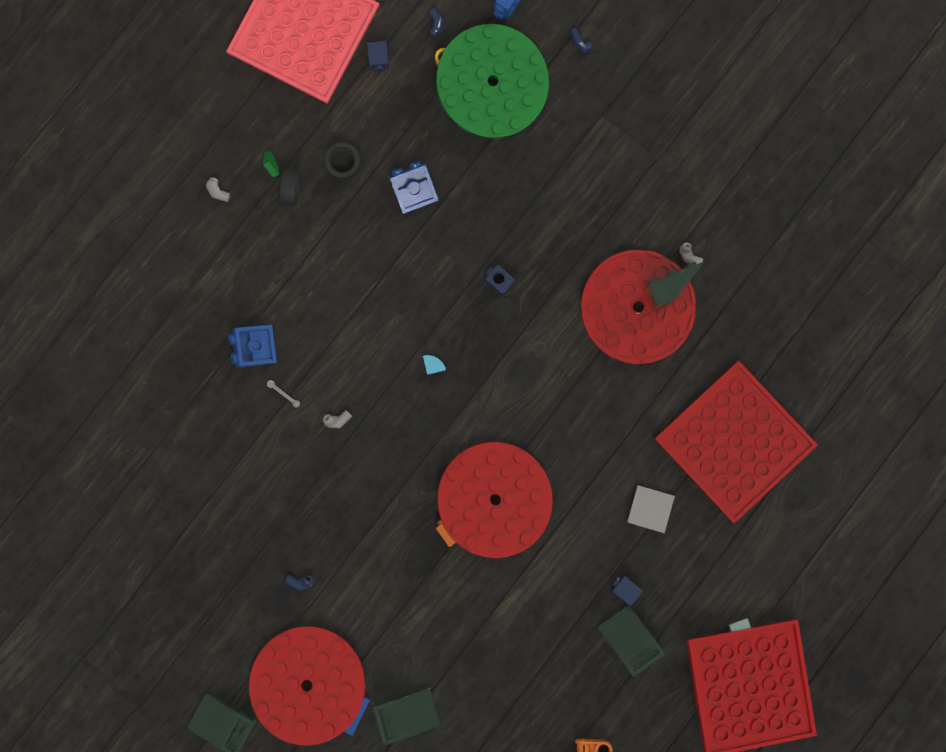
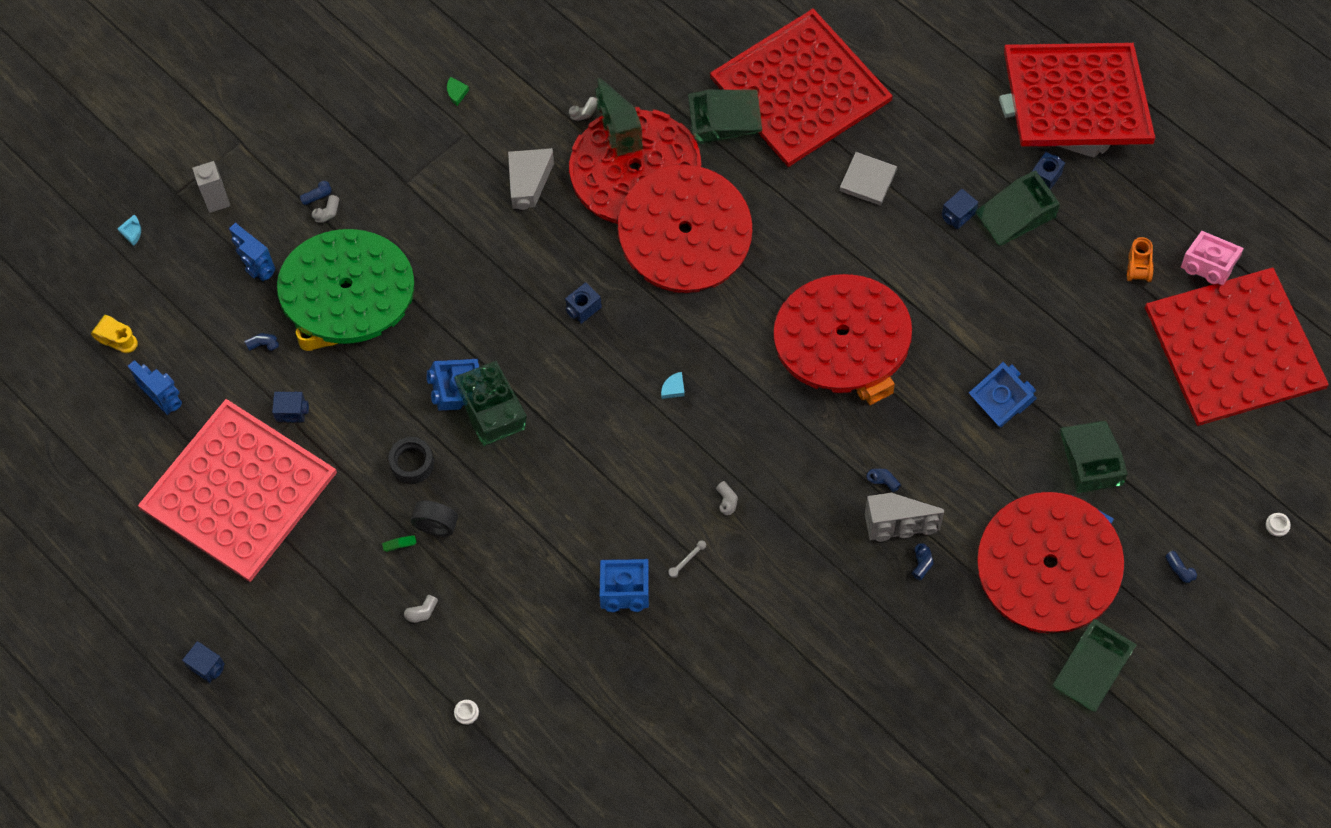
camera: 75 degrees left, 20 degrees down
none -> dark blue brick [182,641,225,683]
none -> light grey arm [312,195,340,223]
none -> green tile [447,77,469,106]
none -> clear green slope [454,361,527,446]
none -> white plate [454,700,479,725]
none -> light grey slope [508,148,554,210]
none -> red plate [618,165,752,293]
none -> clear green slope [688,90,763,144]
none -> light grey slope [865,493,944,542]
none -> dark blue arm [866,469,901,492]
none -> blue plate [969,362,1037,428]
none -> dark blue brick [1029,152,1065,193]

